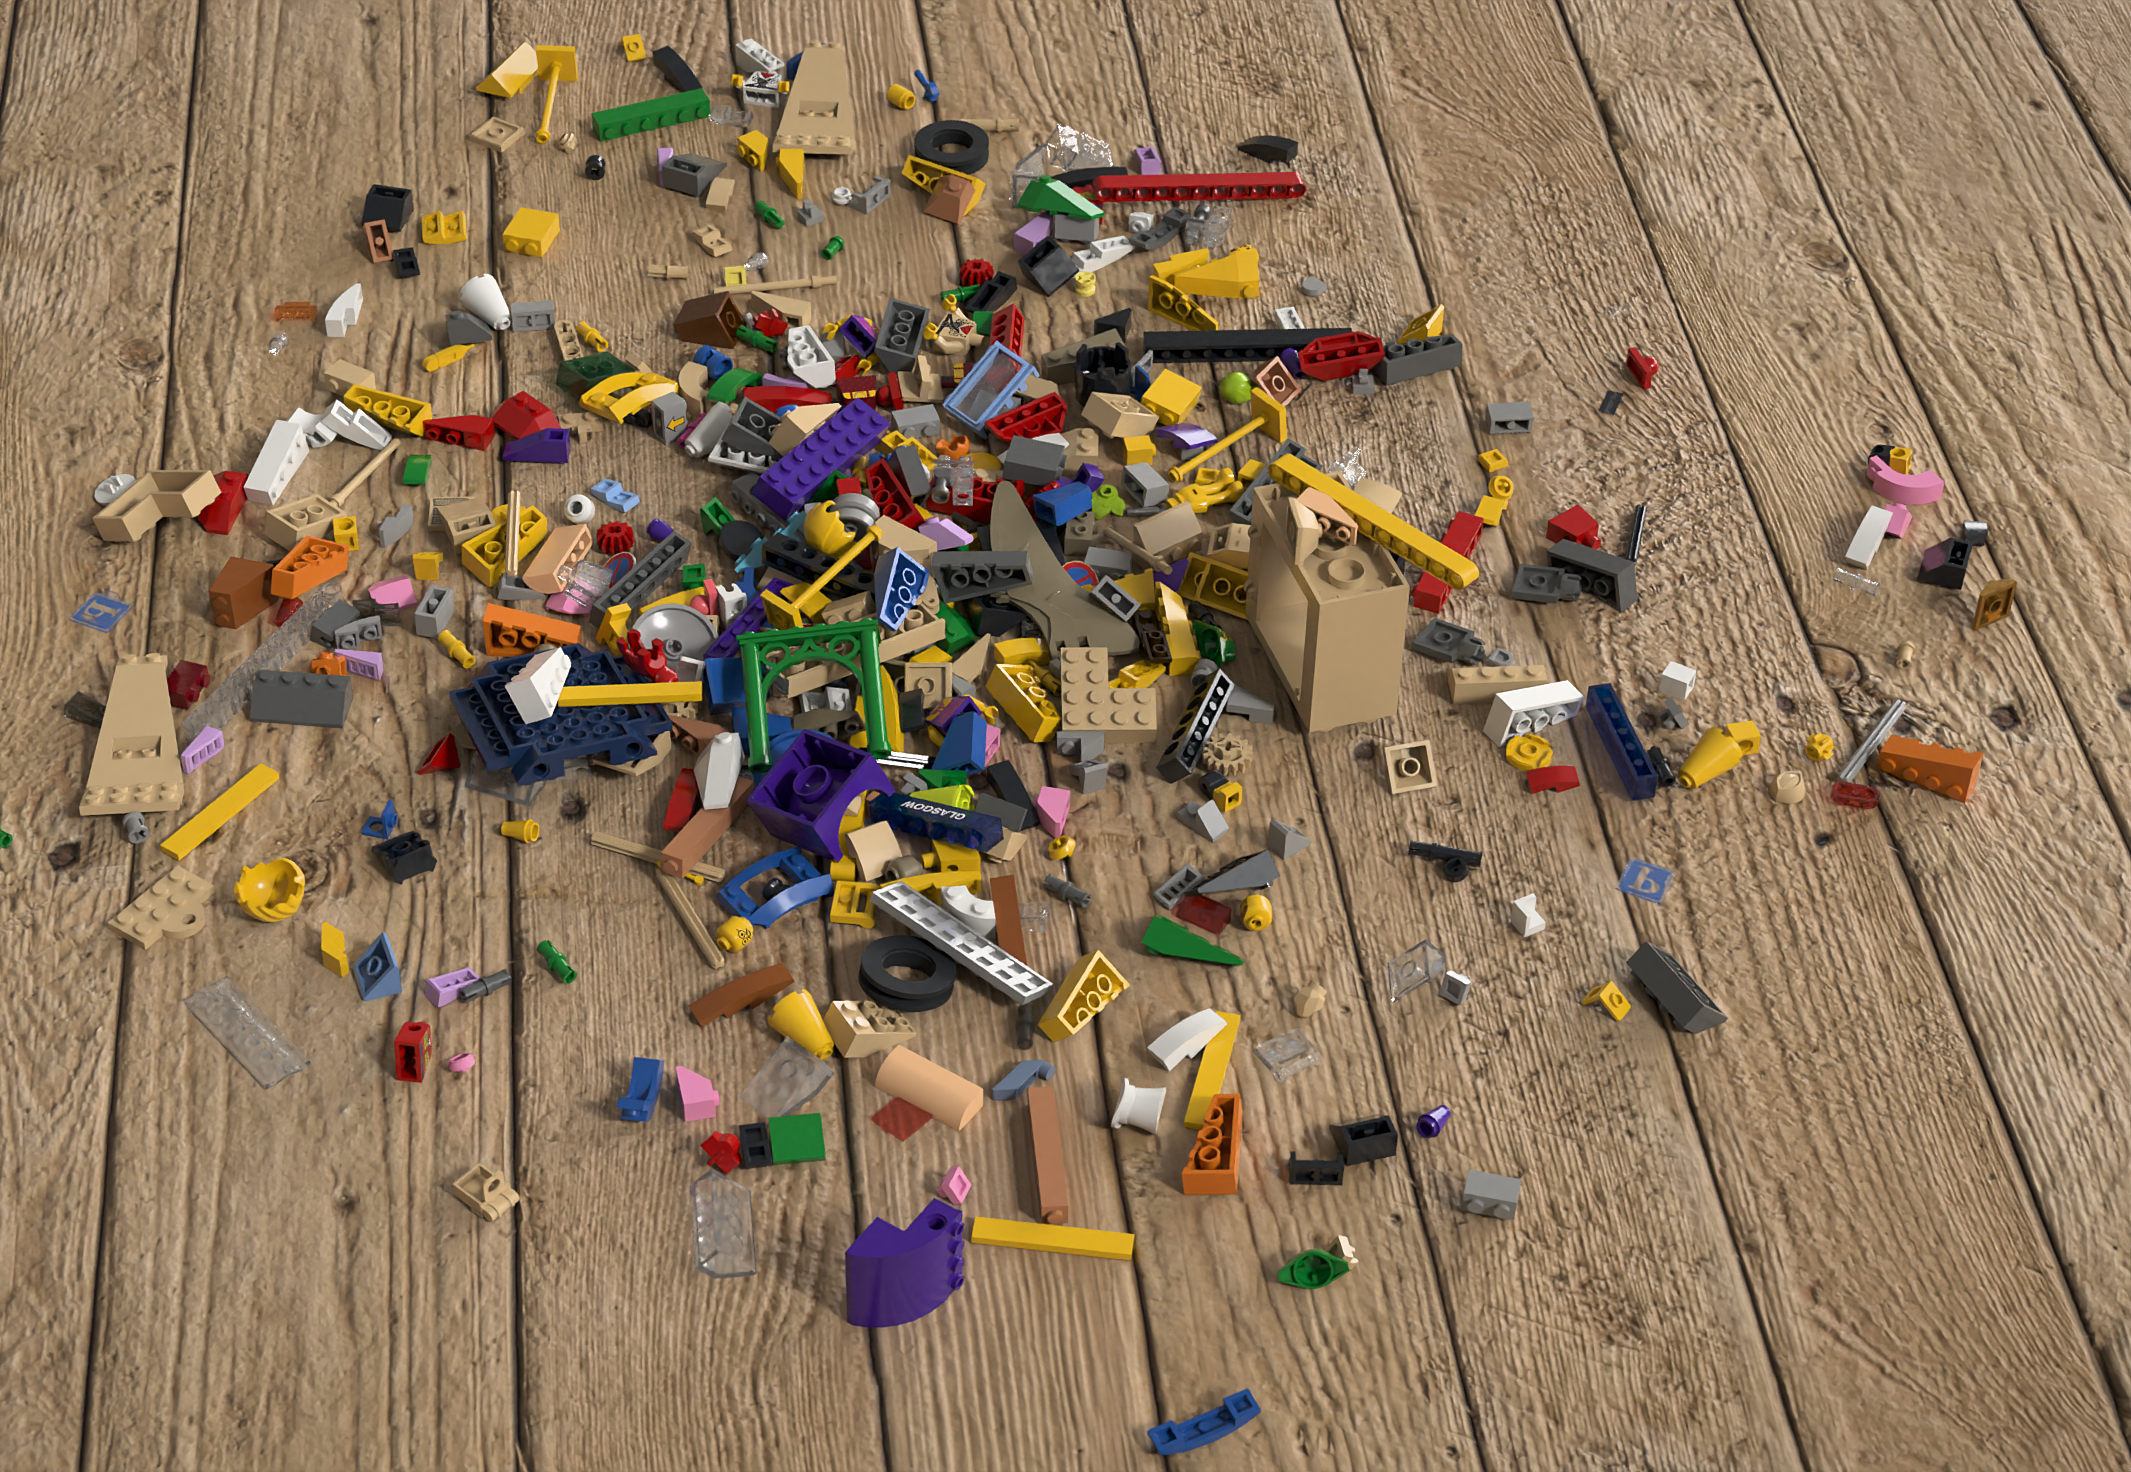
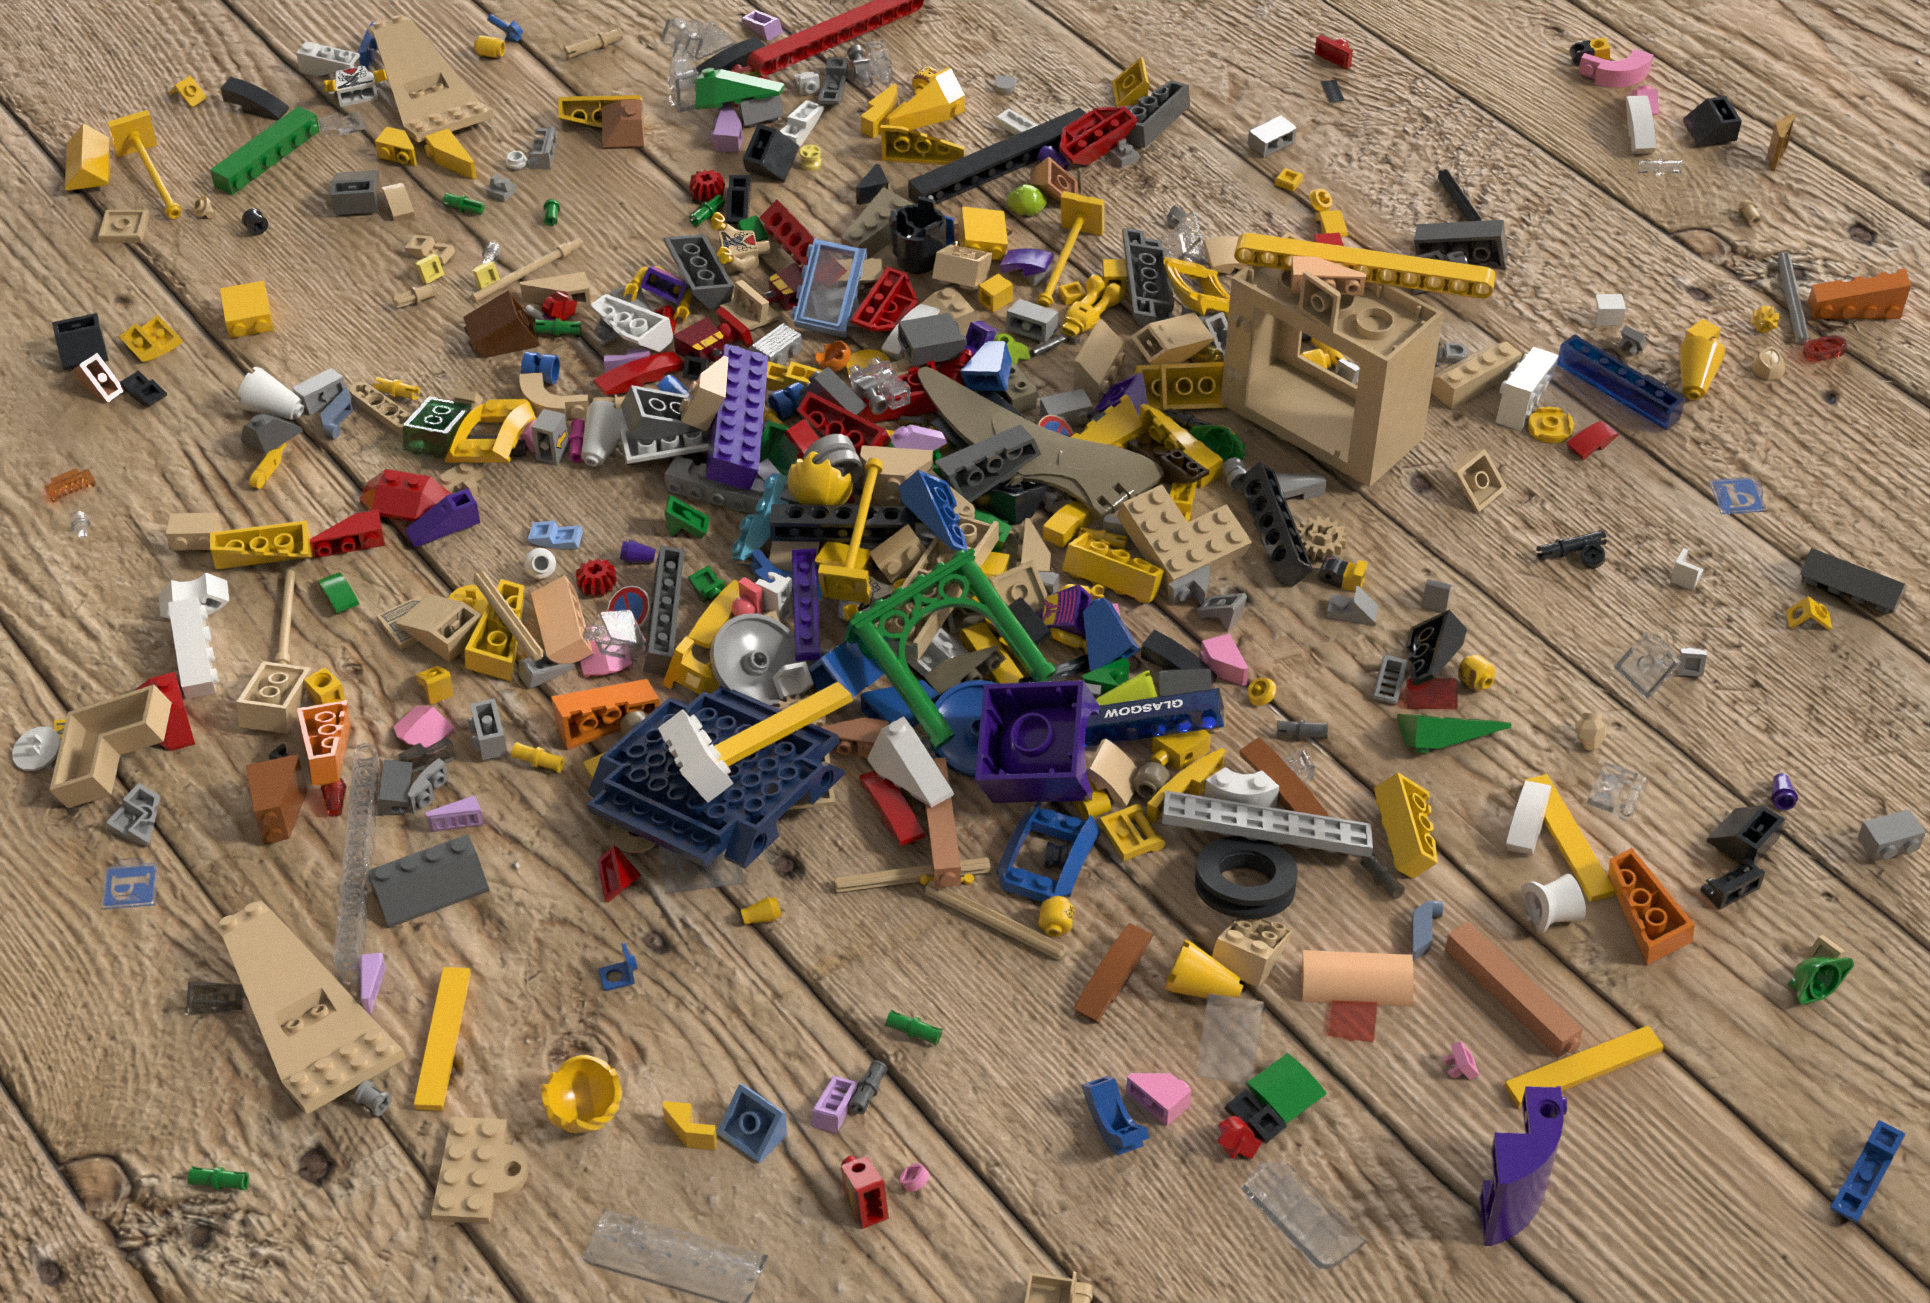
camera: 30 degrees left, 5 degrees up
dark red brick [167,660,210,710] -> none
orange brick [309,652,347,676] -> none
white slope [321,400,392,450] -> none
white slope [325,283,363,337] -> none
black slope [371,831,437,885] -> none
light grey slope [377,504,414,548] -> none
red animal [616,629,678,683] -> none
lavender slope [657,148,673,187] -> none
green slope [707,368,764,404] -> none
black tile [717,520,763,562] -> none
black tyre [914,120,989,175] -> none
light grey brick [1089,575,1141,622] -> none
tan bar [1103,527,1172,575] -> none
red torso [1546,505,1601,550] -> none
black slope [1962,520,1988,547] -> none
none -> light grey slope [105,783,160,846]
none -> sand blue piece [320,388,353,439]
none -> light yellow tile [415,254,445,284]
none -> light grey tile [1167,205,1190,228]

